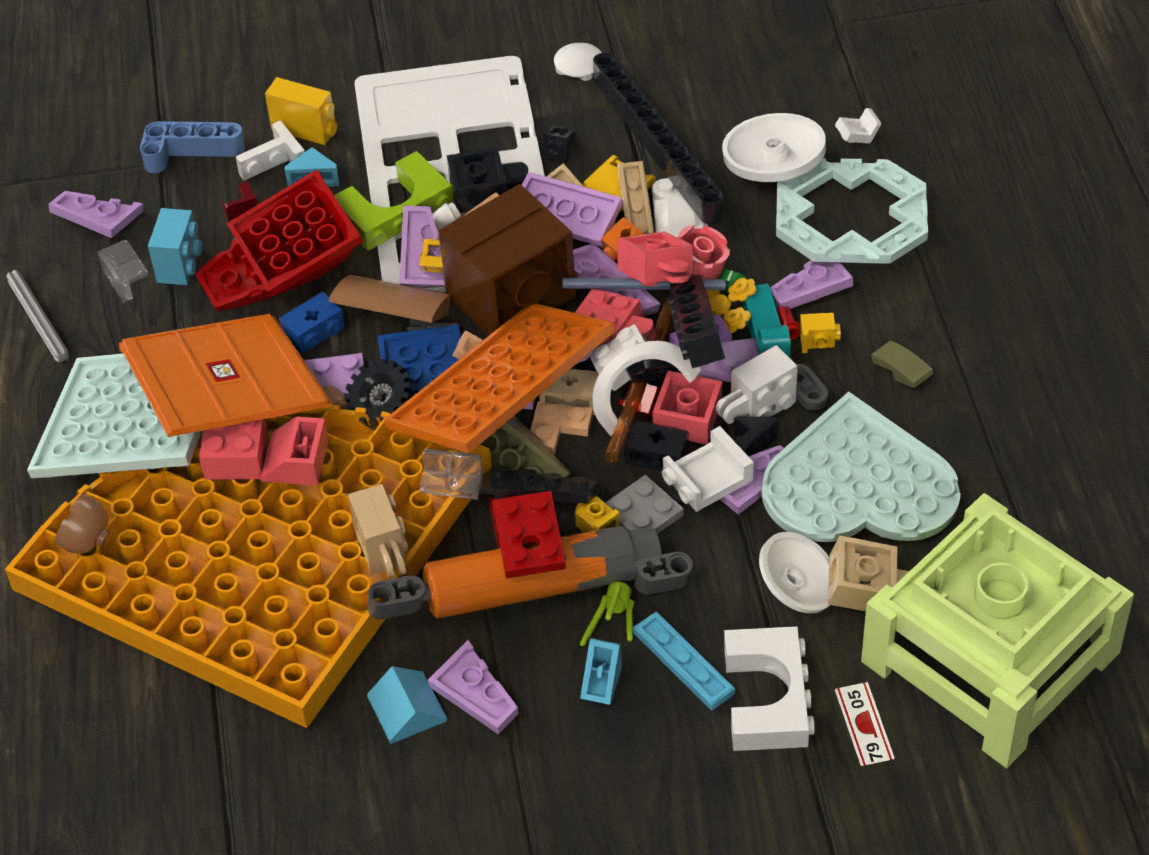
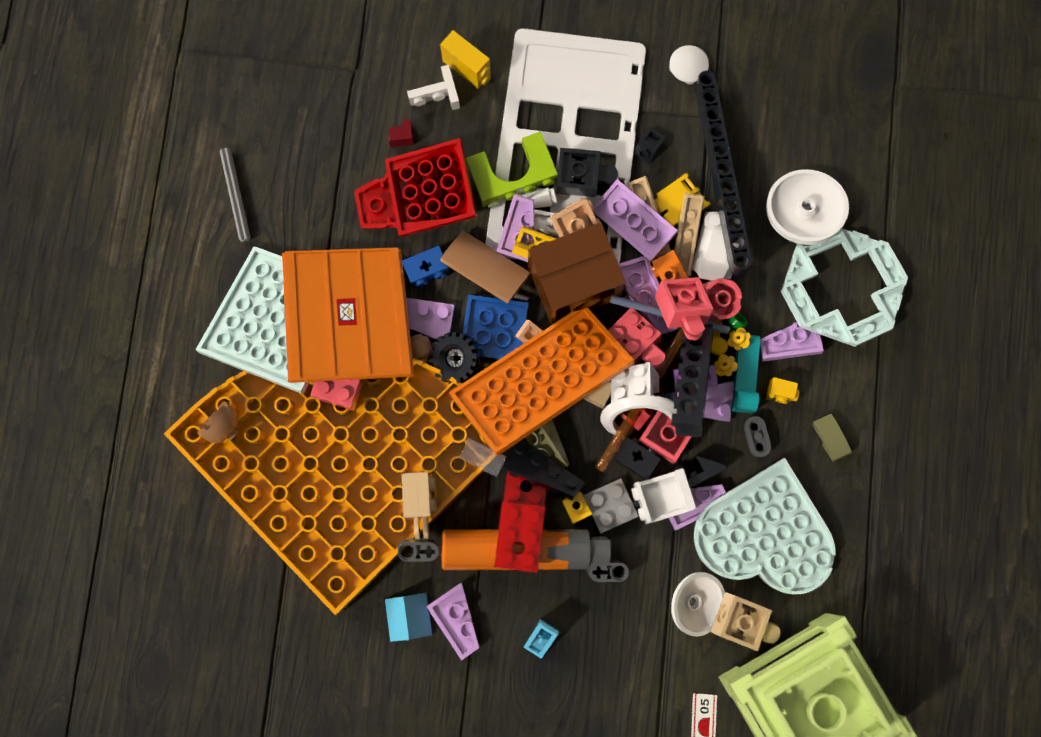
camera: 15 degrees right, 30 degrees up
lavender wing [49,191,143,238] -> none
clear panel [98,240,148,303] -> none
medium blue beam [140,121,246,173] -> none
medium azure brick [148,208,203,285] -> none
coral slope [260,417,329,485] -> none
medium azure slope [285,148,339,187] -> none
light nougat plate [530,401,593,455] -> none
lime plant [580,582,635,647] -> none
medium azure tile [633,611,735,711] -> none
white brick [716,345,797,424] -> none
white arch [724,627,814,751] -> none
red pin [776,306,800,340] -> none
white bracket [835,108,881,144] -> none

